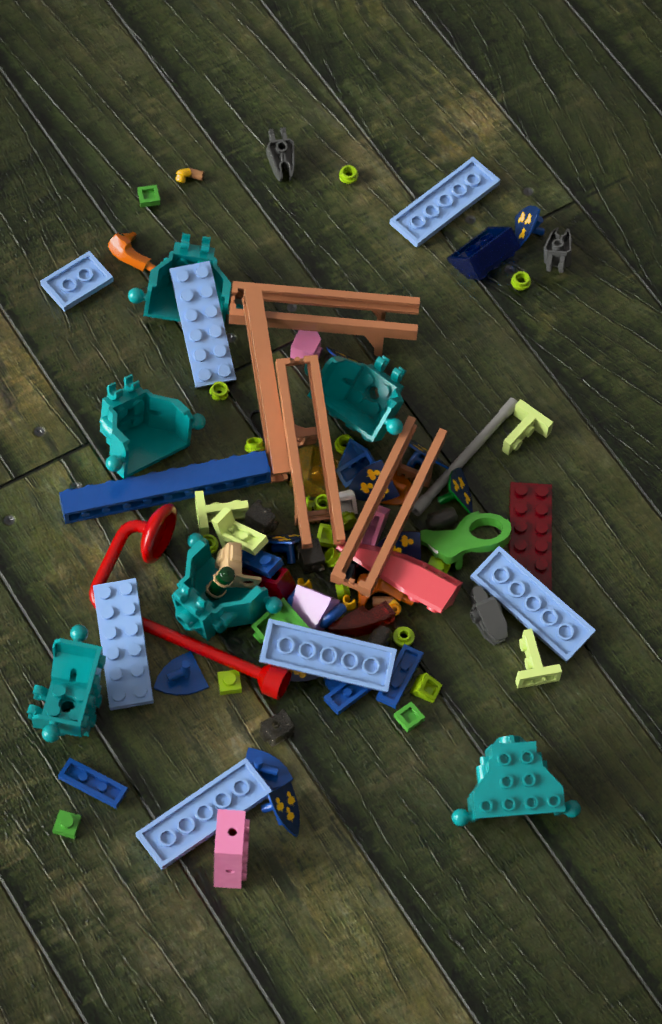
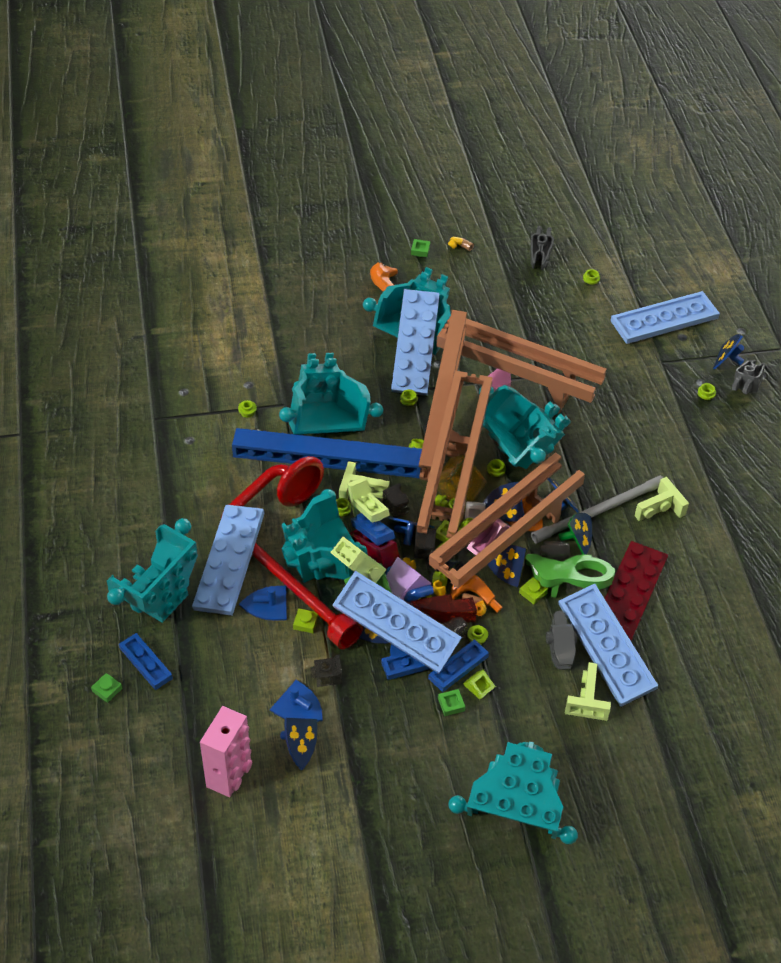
camera: 25 degrees right, 10 degrees down
light blue plate [40,251,113,312] -> none
light blue plate [136,758,272,870] -> none
tan piece [205,542,262,601] -> none
blue slope [335,438,375,488] -> none
coral wedge [335,542,463,613] -> none
clear blue slope [447,227,521,280] -> none
none -> lime plate [238,400,257,418]
none -> yellowish green bracket [330,537,386,583]

